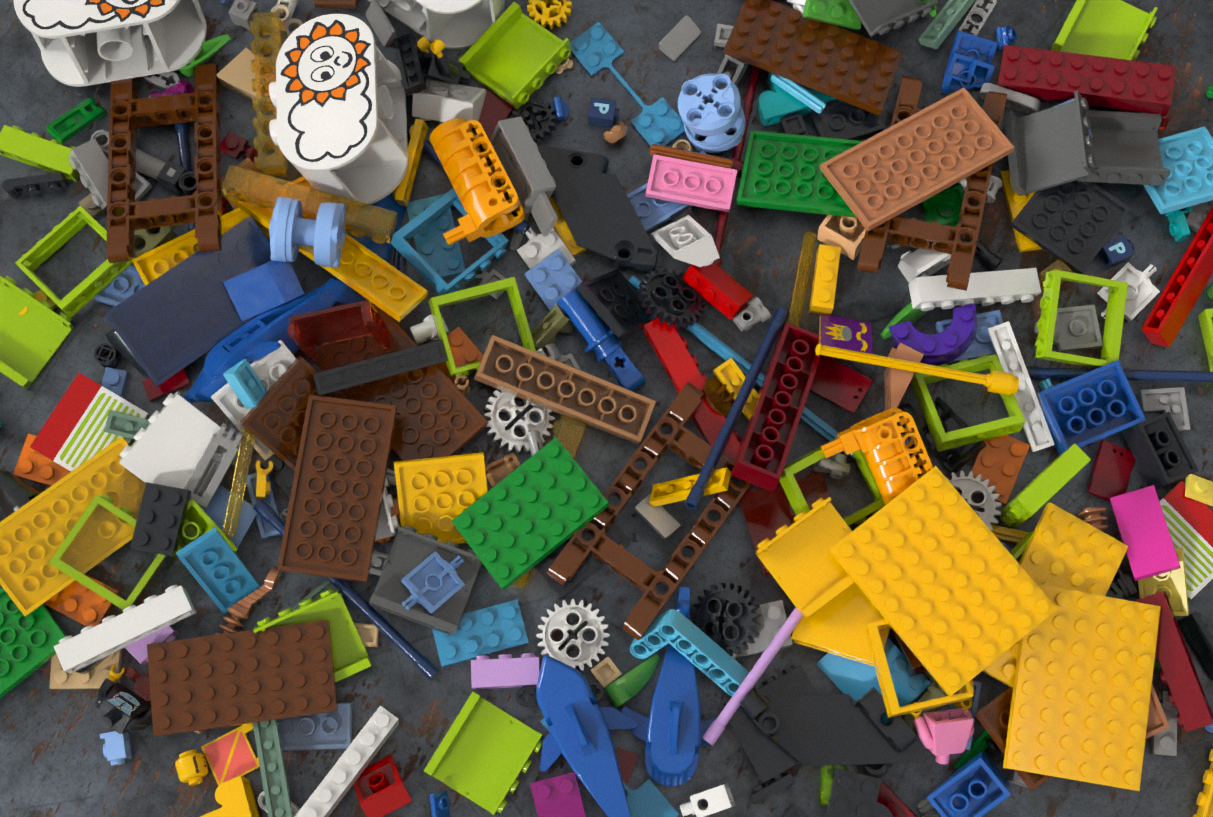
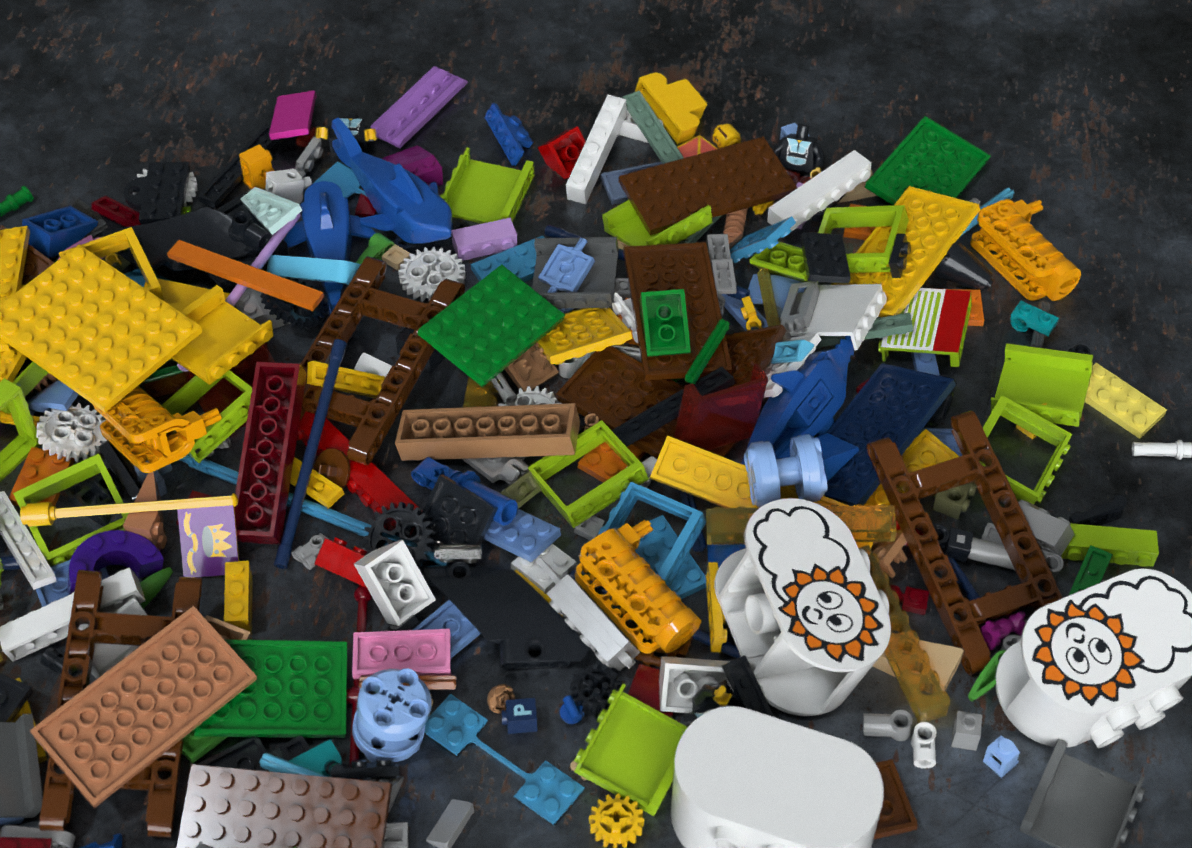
camera: 165 degrees right, 25 degrees down
clear yellow axle [788,232,816,327] -> none
none -> orange tile [167,240,324,311]
none -> light aqua wing [241,187,302,235]
none -> black plate [324,758,400,779]
none -> clear smoke wing [434,541,482,563]
none -> green slope [640,289,691,357]
none -> green axle [685,319,730,384]
none -> light grey slope [706,234,737,294]
none -> black plate [889,234,911,278]

